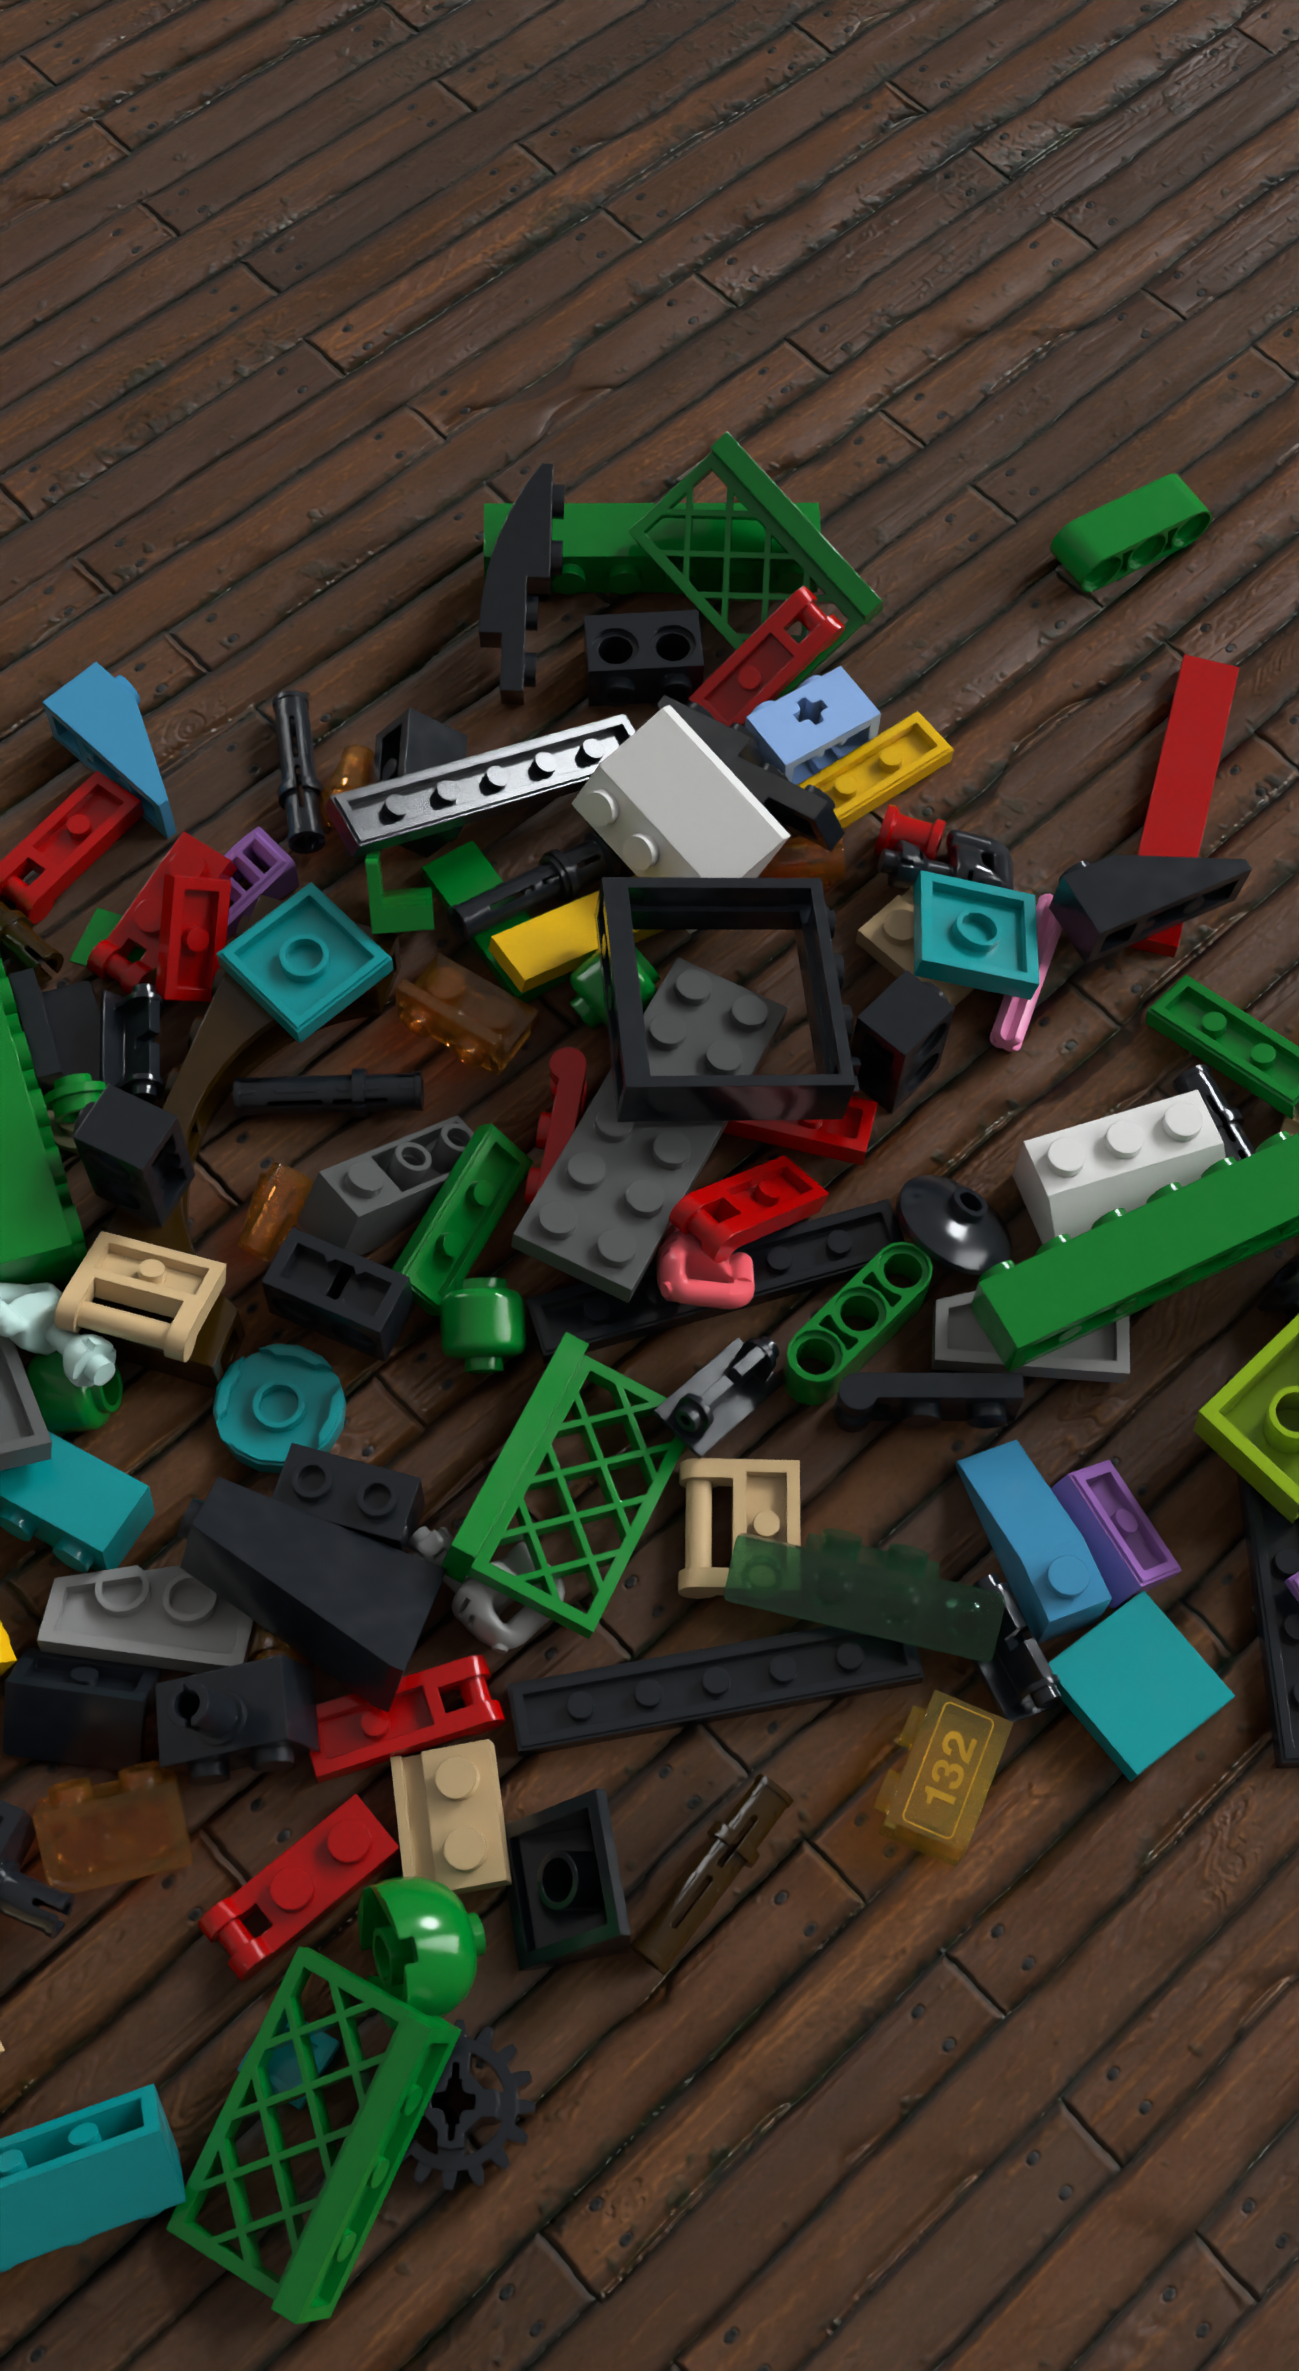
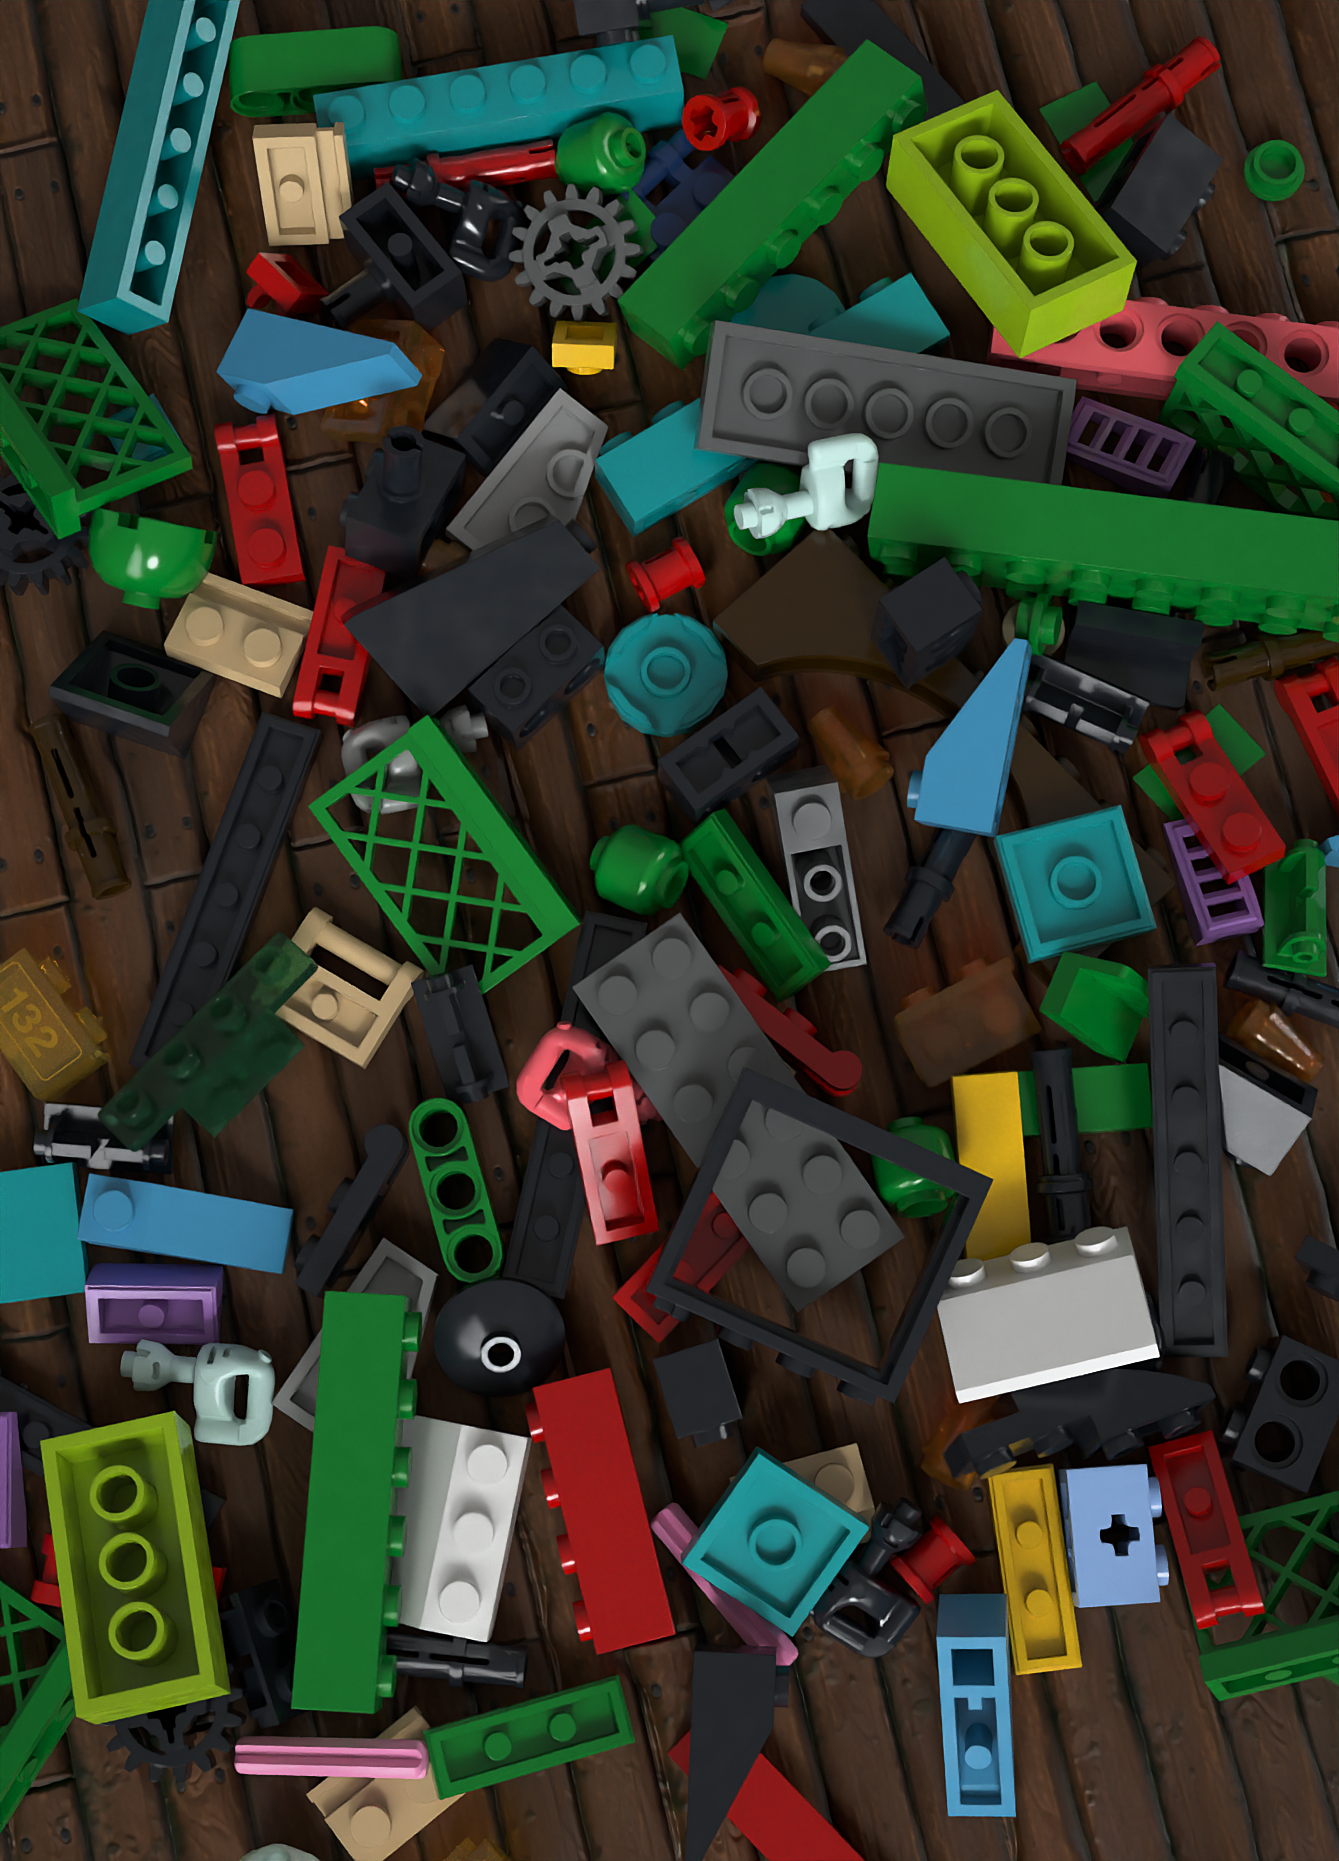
camera: 125 degrees right, 15 degrees up
tan plate [54,1231,226,1362] -> none
red plate [155,874,231,1002] -> none
none -> light aqua piece [120,1339,275,1446]
none -> dark azure slope [216,308,422,415]
none -> red tile [246,252,329,319]
none -> red brick [525,1368,676,1655]
none -> red bush [625,535,706,613]
none -> dark azure slope [907,638,1033,837]
none -> dark azure slope [936,1594,1016,1817]
none -> green hinge [1263,839,1326,977]

